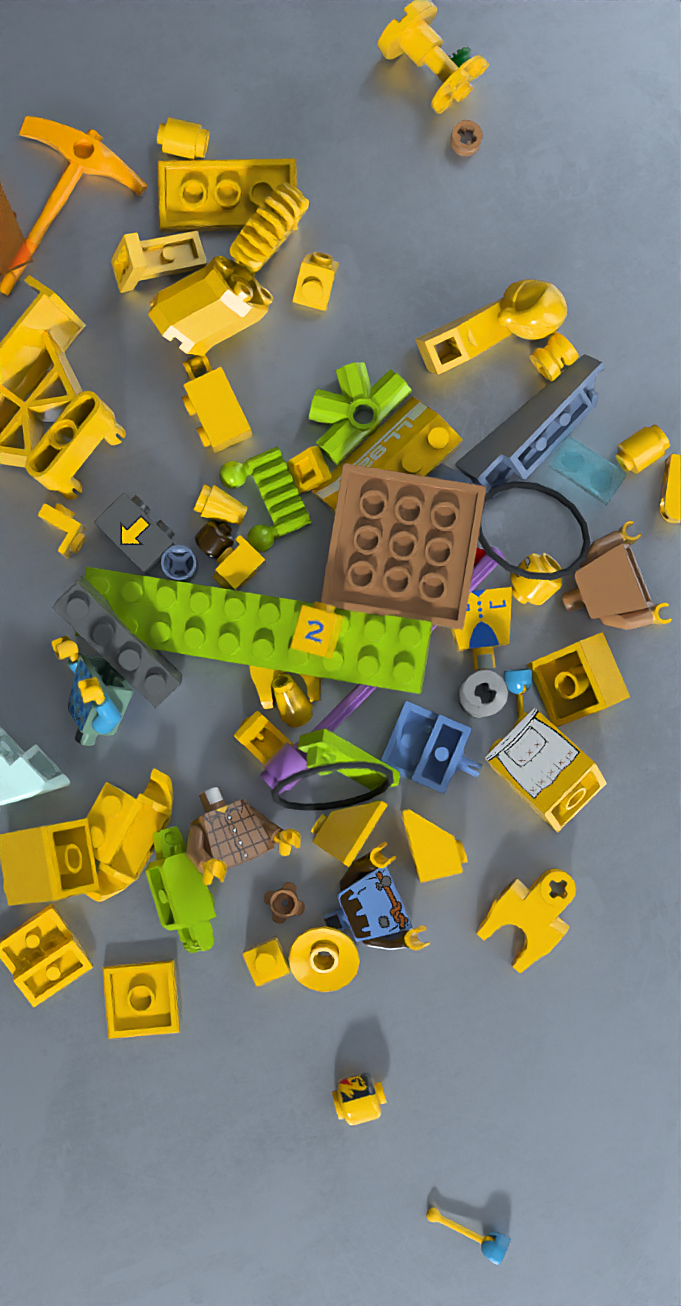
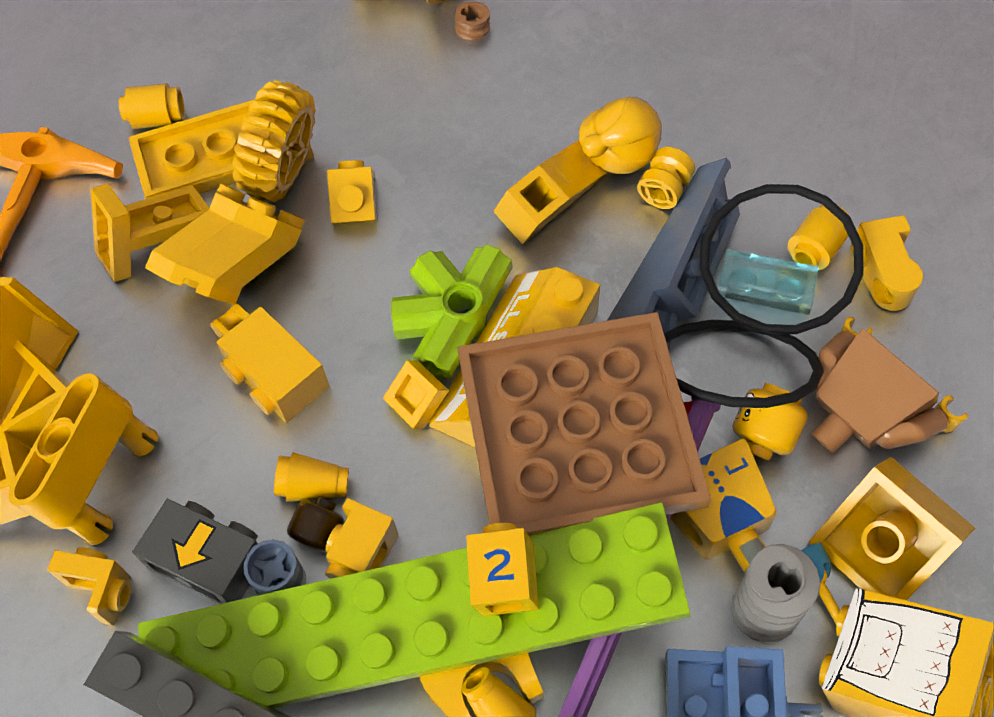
camera: 15 degrees left, 25 degrees down
lime gear [219,446,312,552] -> none
none -> black piece [700,184,864,335]

